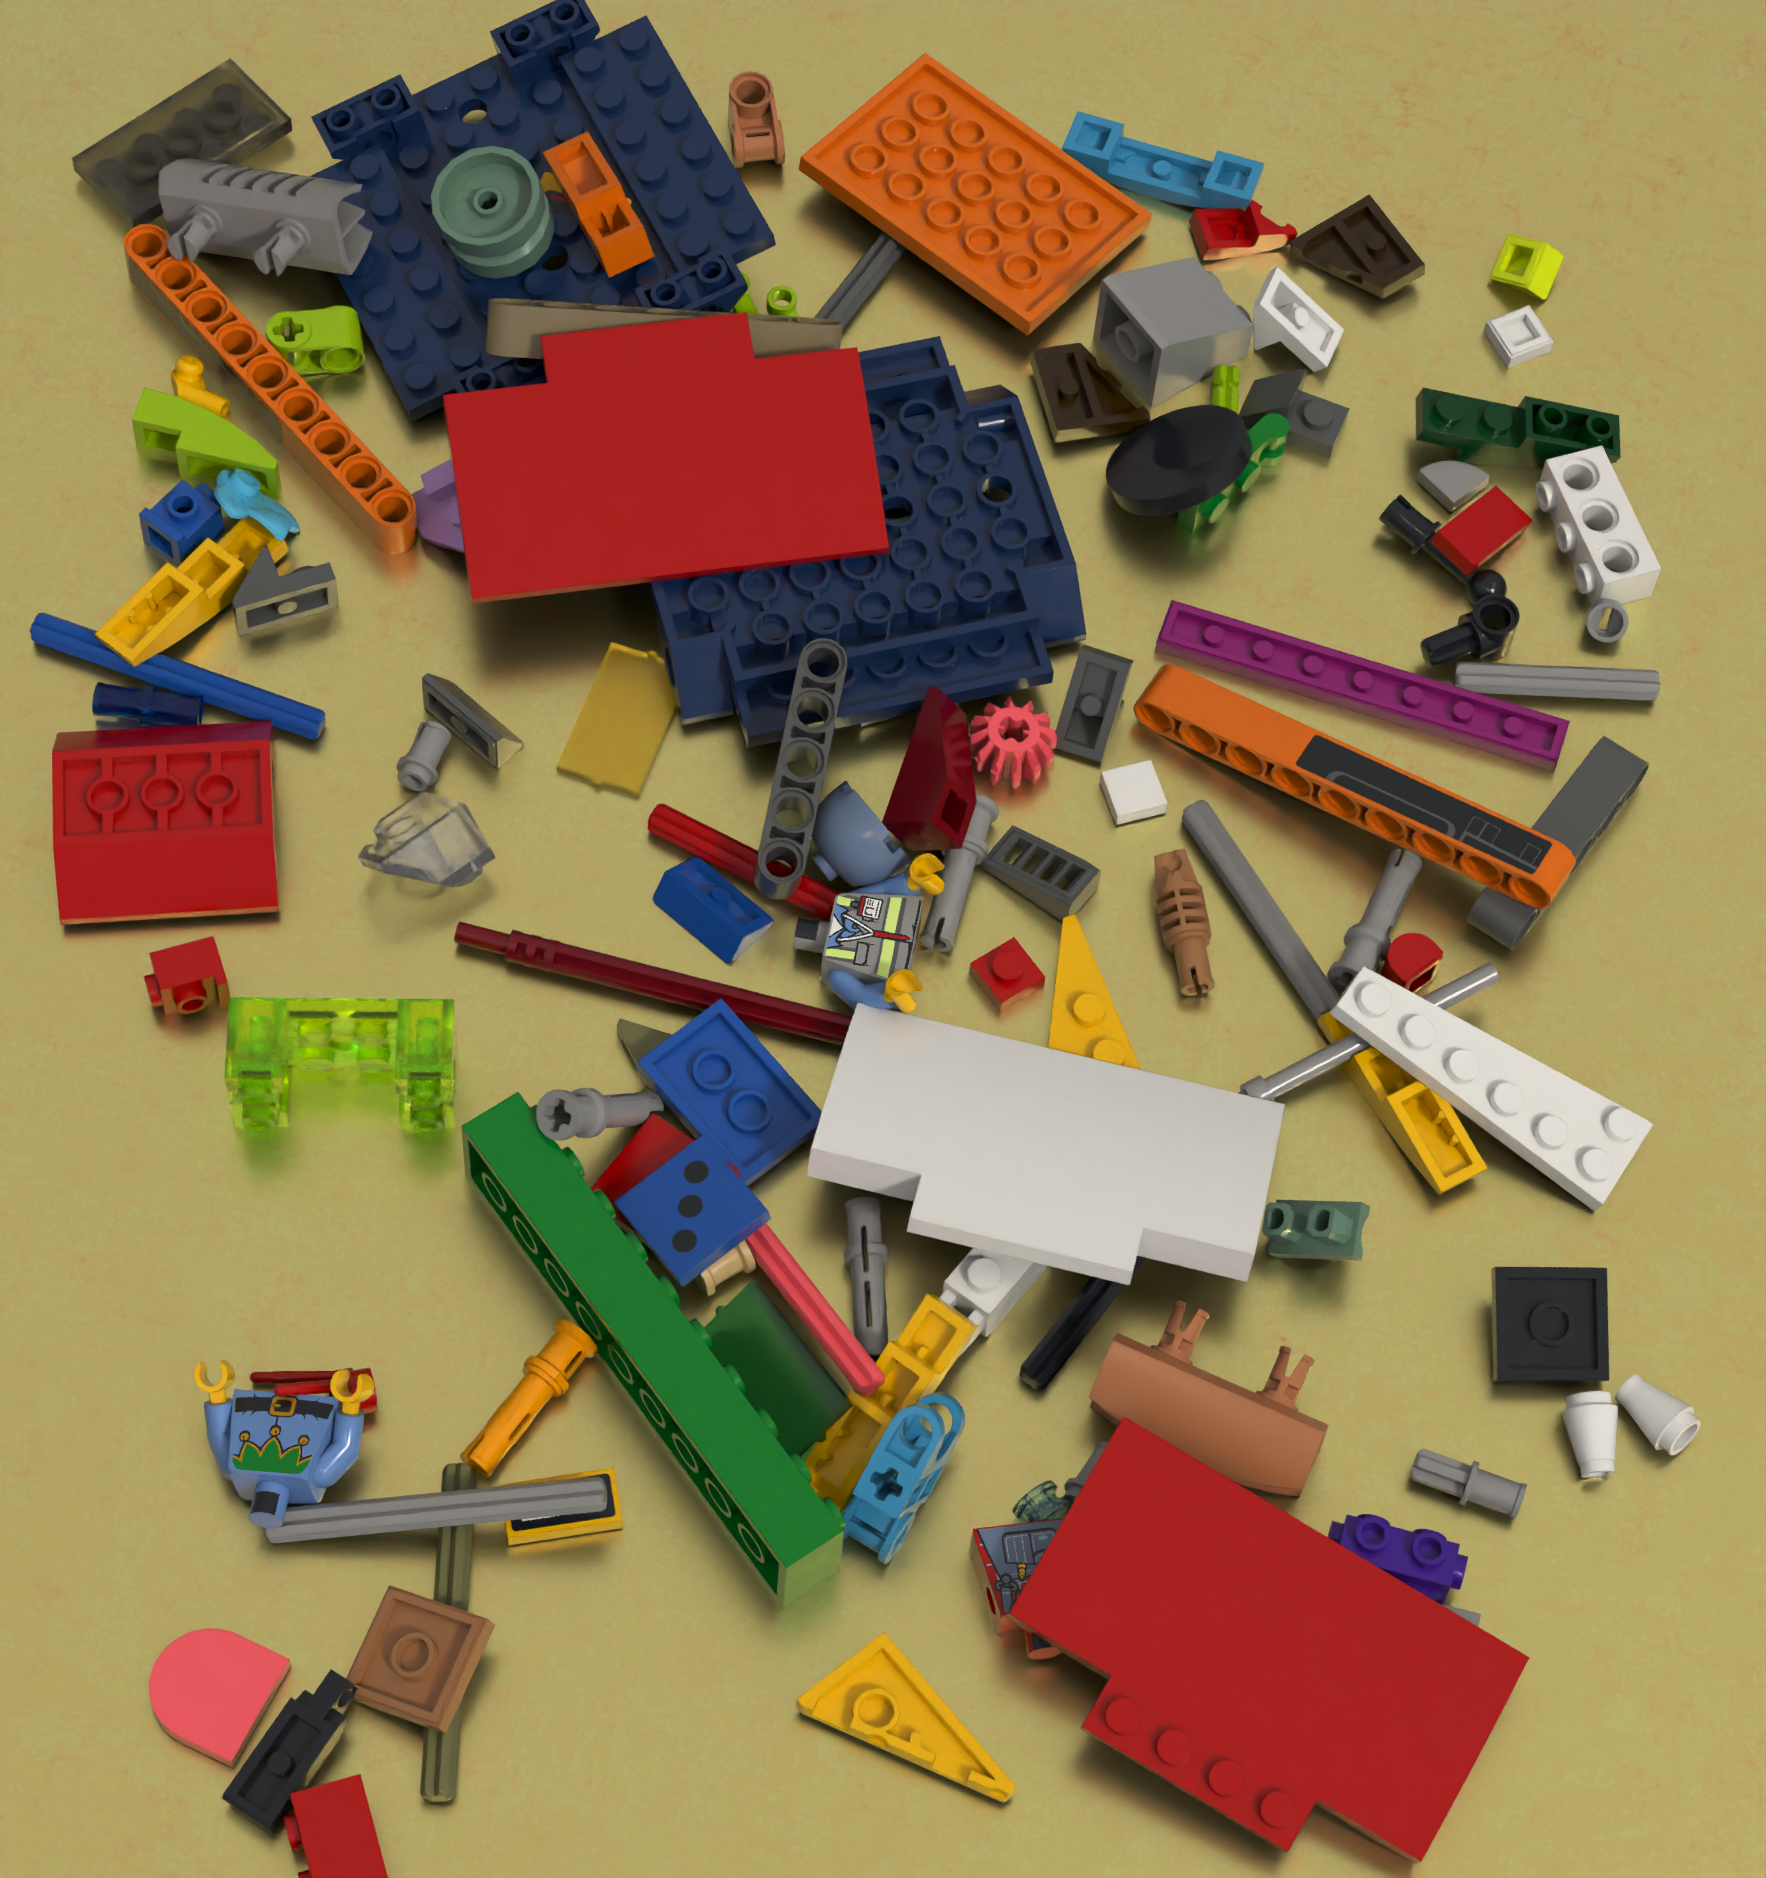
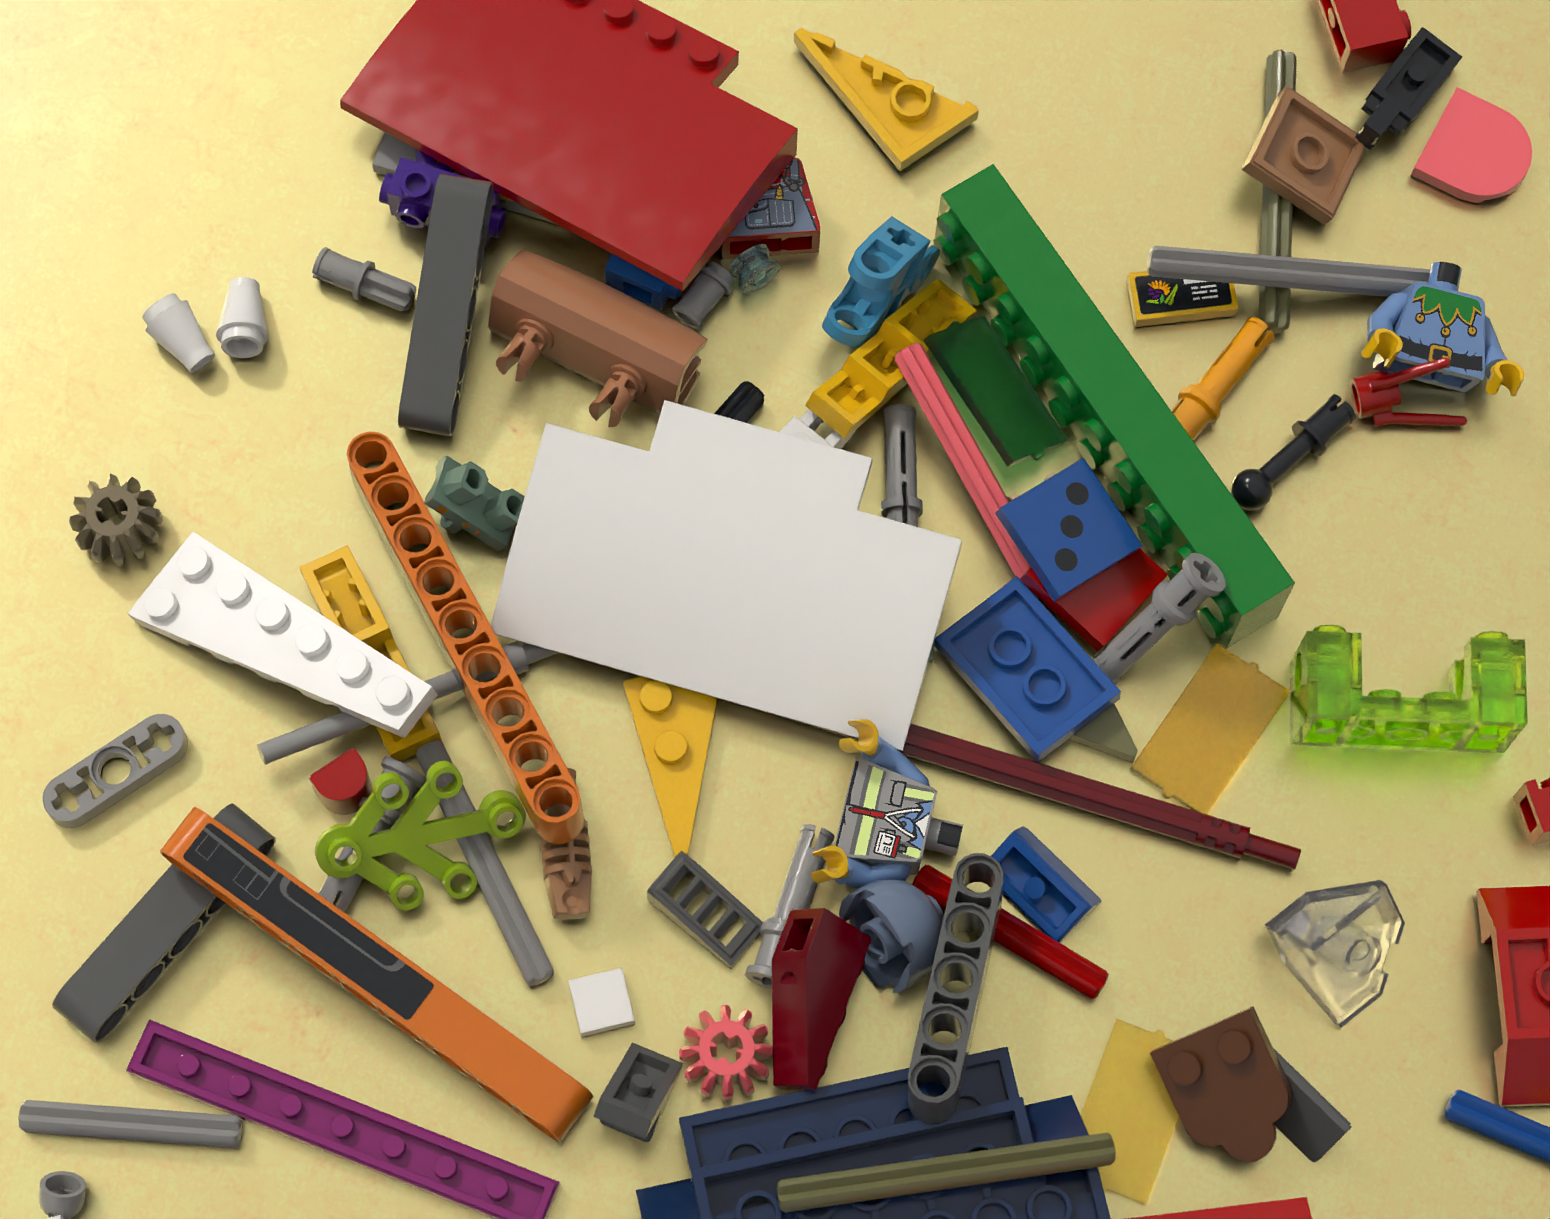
camera: 175 degrees left, 10 degrees up
light grey pin [396,721,452,791] -> none
red plate [969,937,1045,1013] -> none
black axle [1420,595,1520,667] -> none
black hinge [1491,1267,1609,1382] -> none
none -> light grey beam [42,714,188,828]
none -> dark tan gear [69,473,163,567]
none -> lime plant [315,761,526,911]
none -> orange beam [347,431,584,844]
none -> dark grey beam [398,173,494,436]
none -> olive axle [777,1133,1116,1212]
none -> clear yellow piece [1130,643,1291,814]
none -> reddish brown plate [1150,1006,1292,1162]
none -> black pin [1231,394,1356,510]

